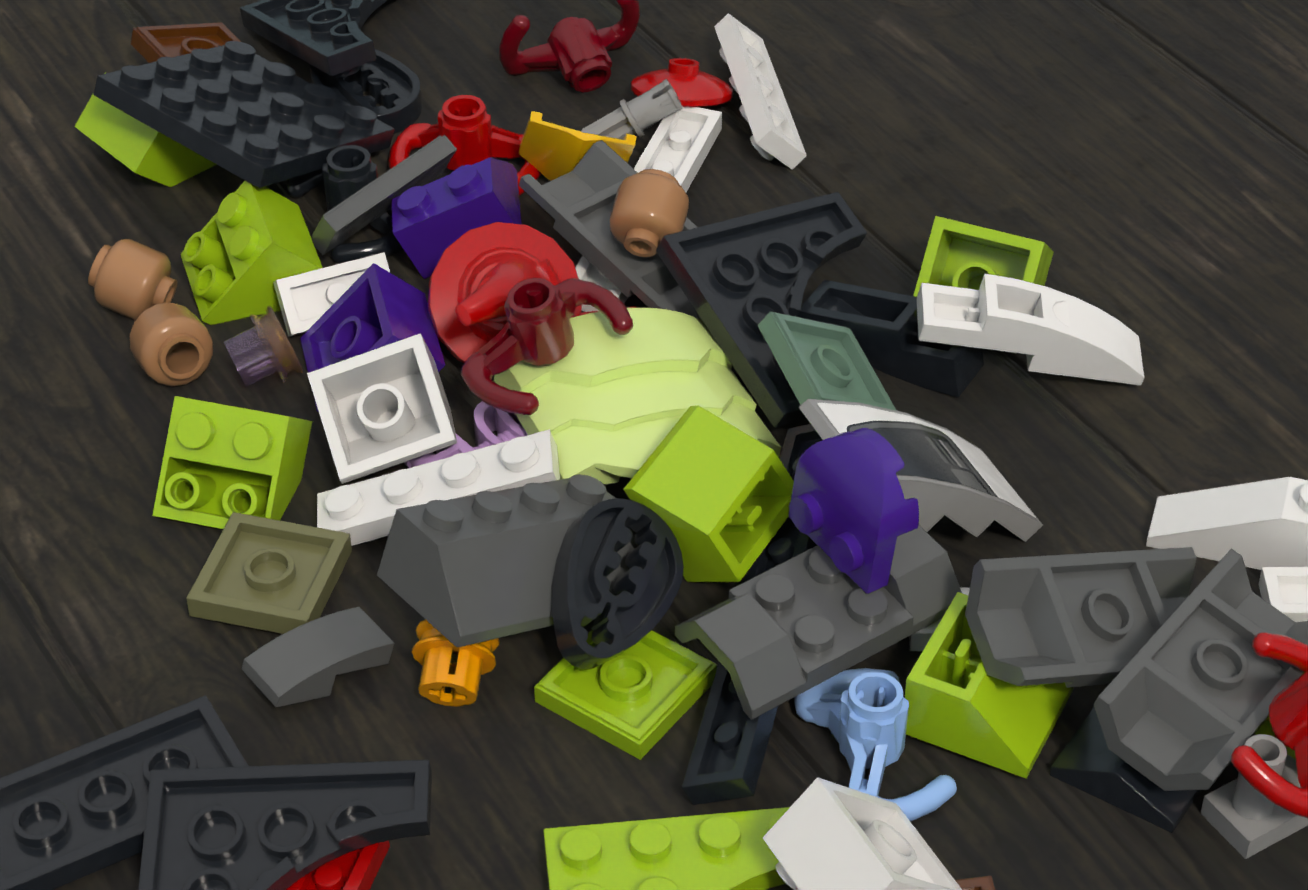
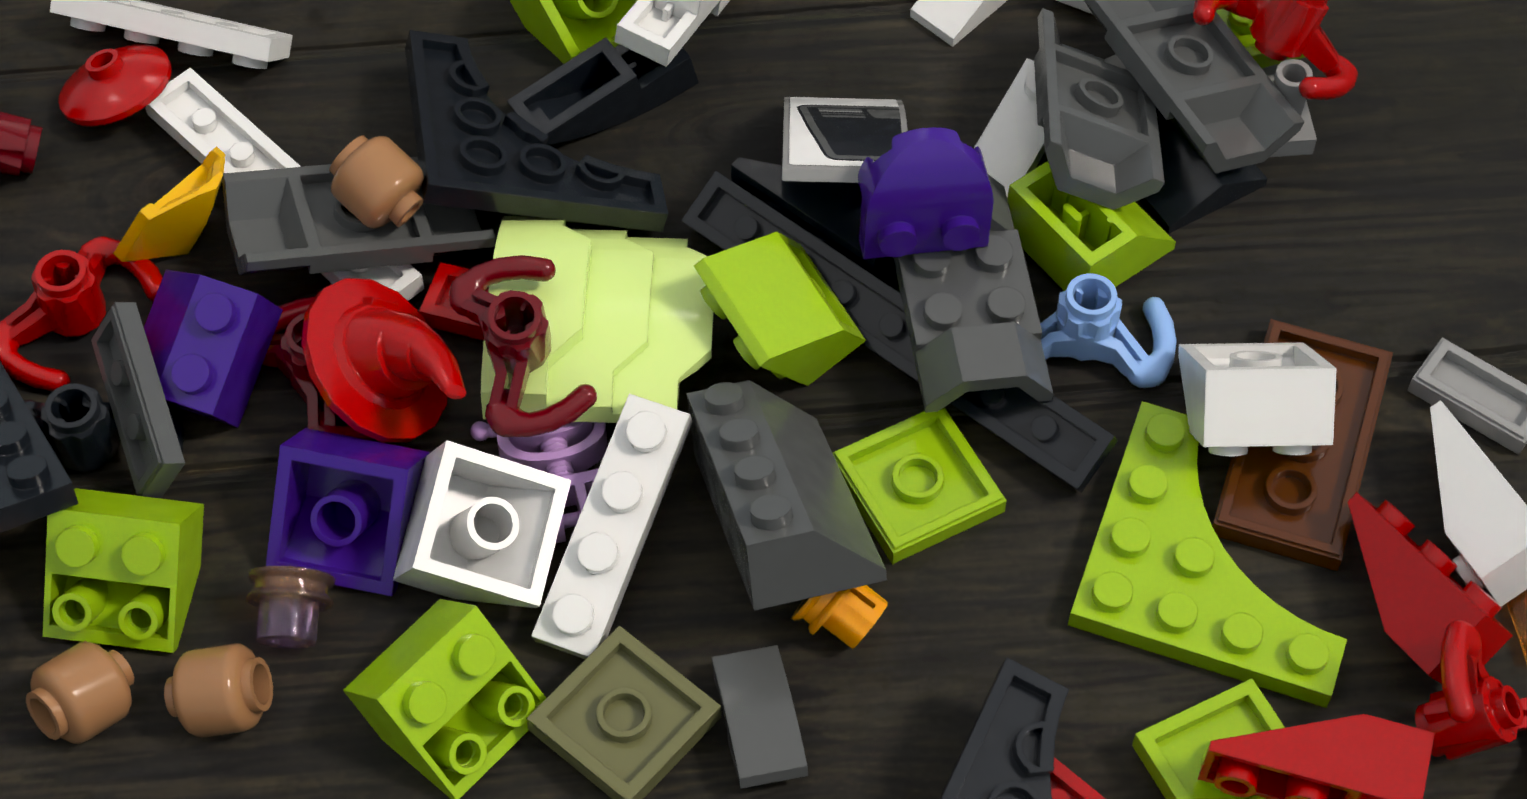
camera: 65 degrees left, 15 degrees up
white plate [273,252,390,337] -> none
black piece [552,498,684,669] -> none
light grey axle [581,79,684,140] -> none
sand green plate [758,312,897,411] -> none

